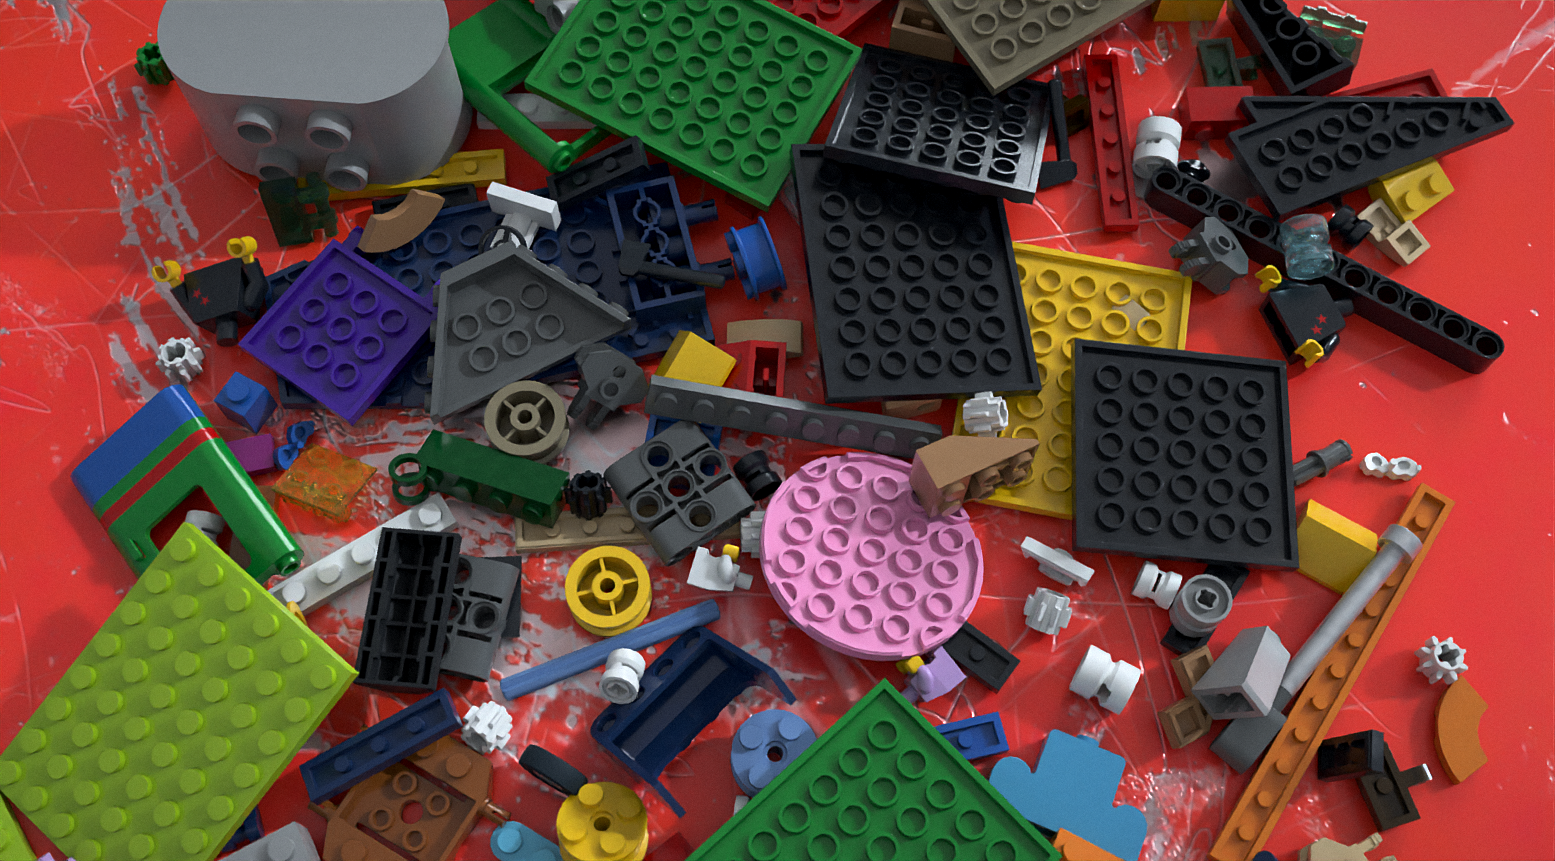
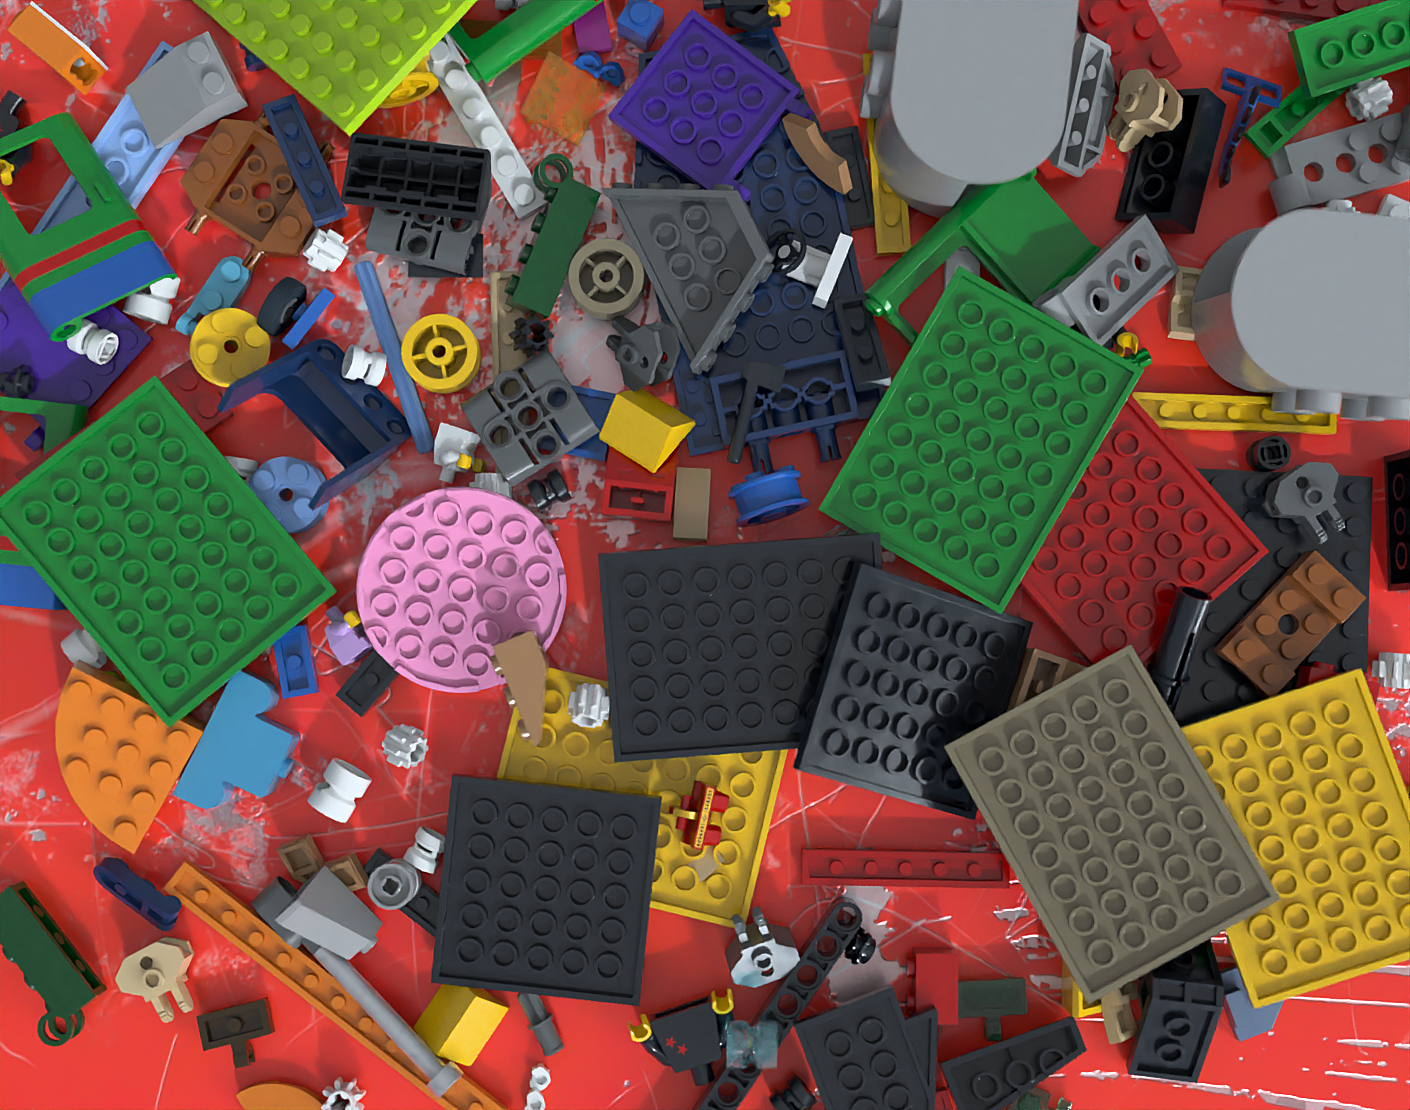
camera: 90 degrees right, 20 degrees up
clear green plate [258,172,339,247] -> none
dark grey plate [644,375,942,459] -> none
white plate [1021,536,1095,586] -> none
black piece [1038,79,1078,189] -> none
dark brown tile [1063,93,1089,137] -> none
white wheel [1132,116,1182,180] -> none
black plate [1317,729,1384,782] -> none
none -> blue plate [282,287,335,350]
none -> red hips [668,781,729,850]

